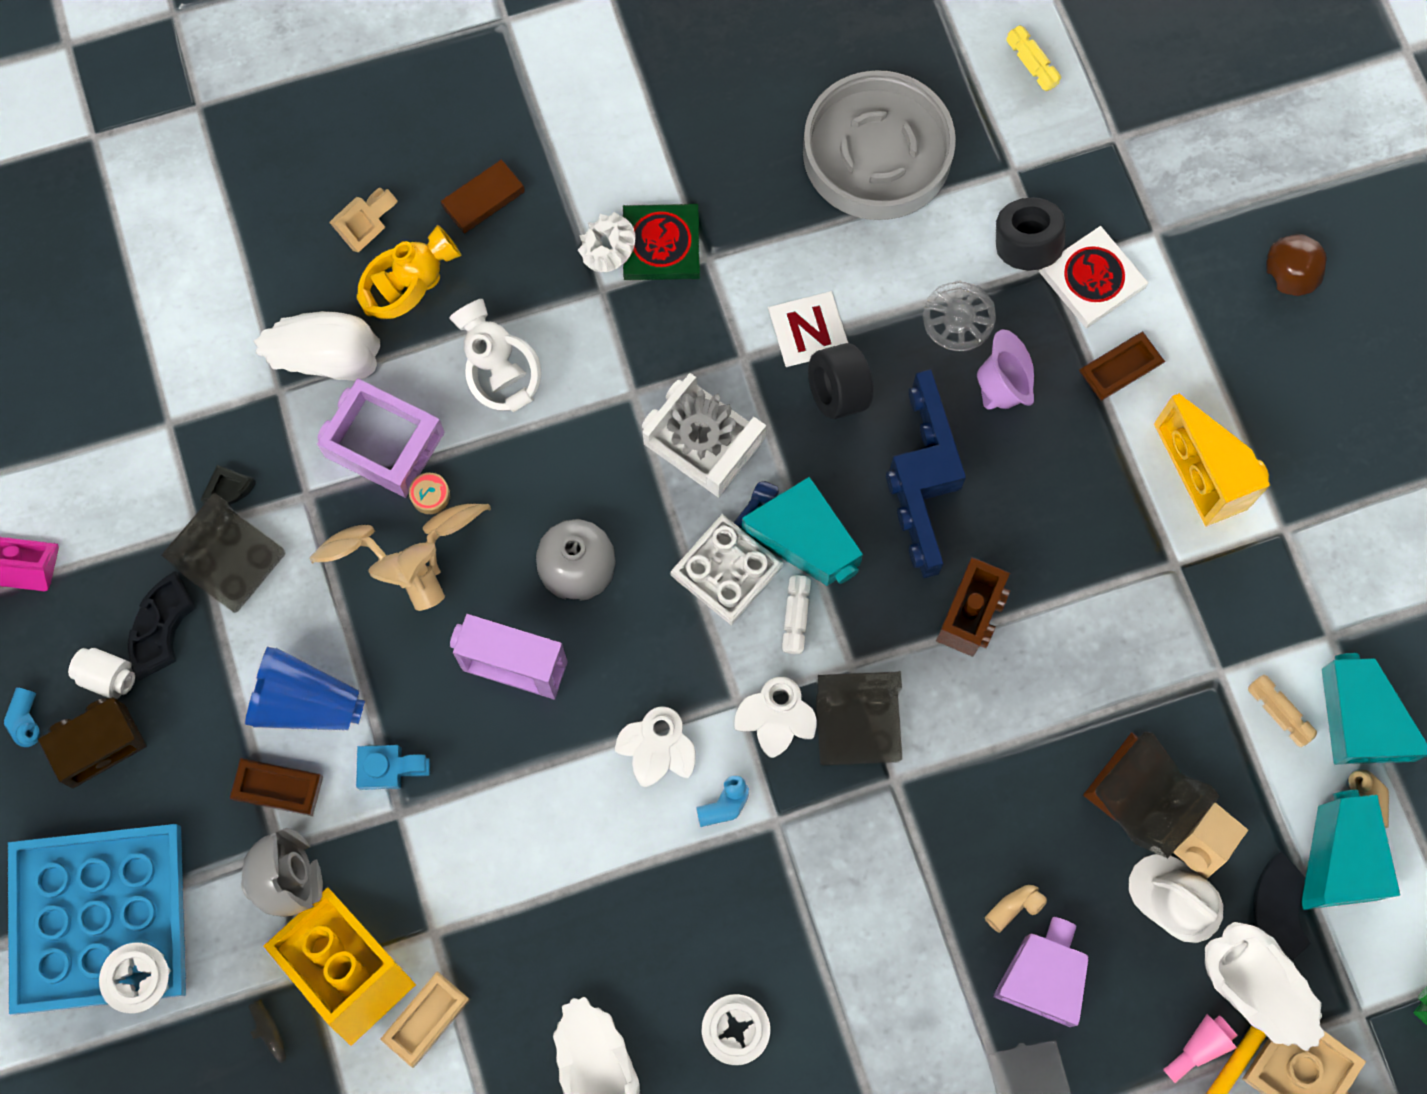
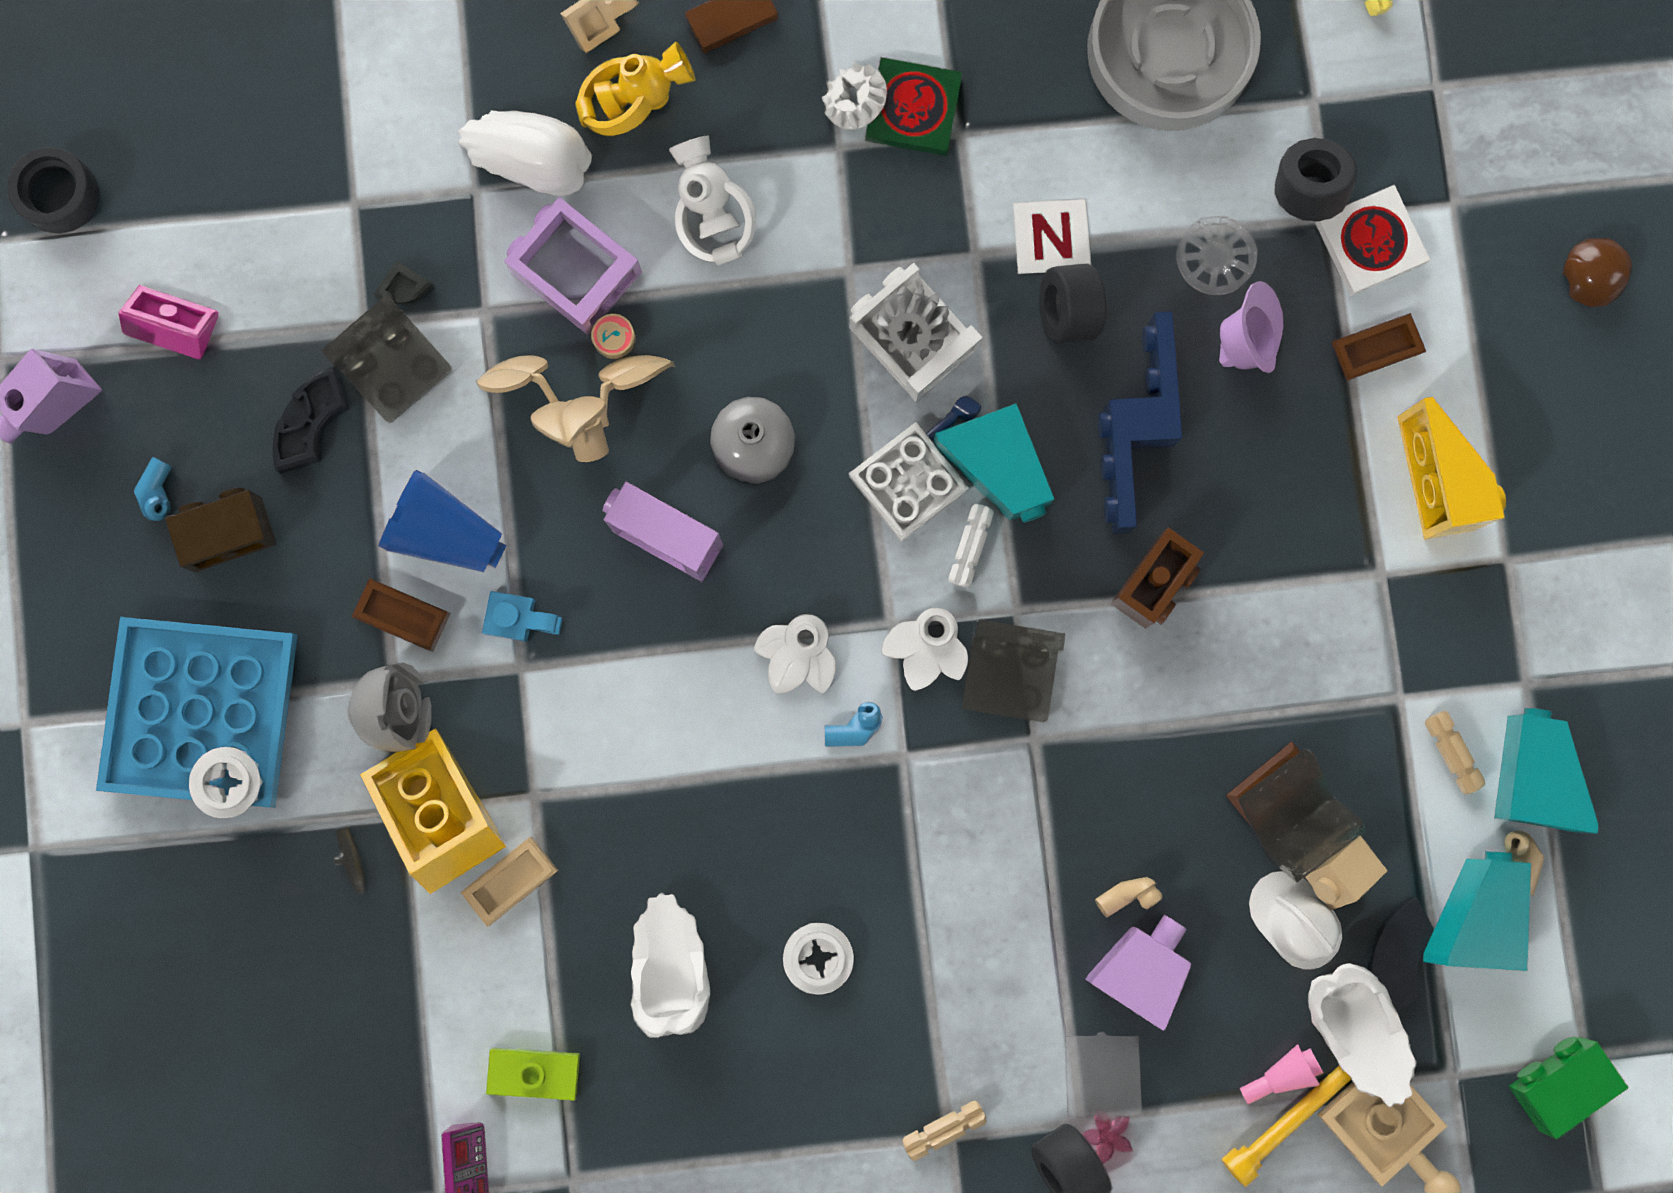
camera: 10 degrees right, 10 degrees up
white brick [68,648,135,699] -> none

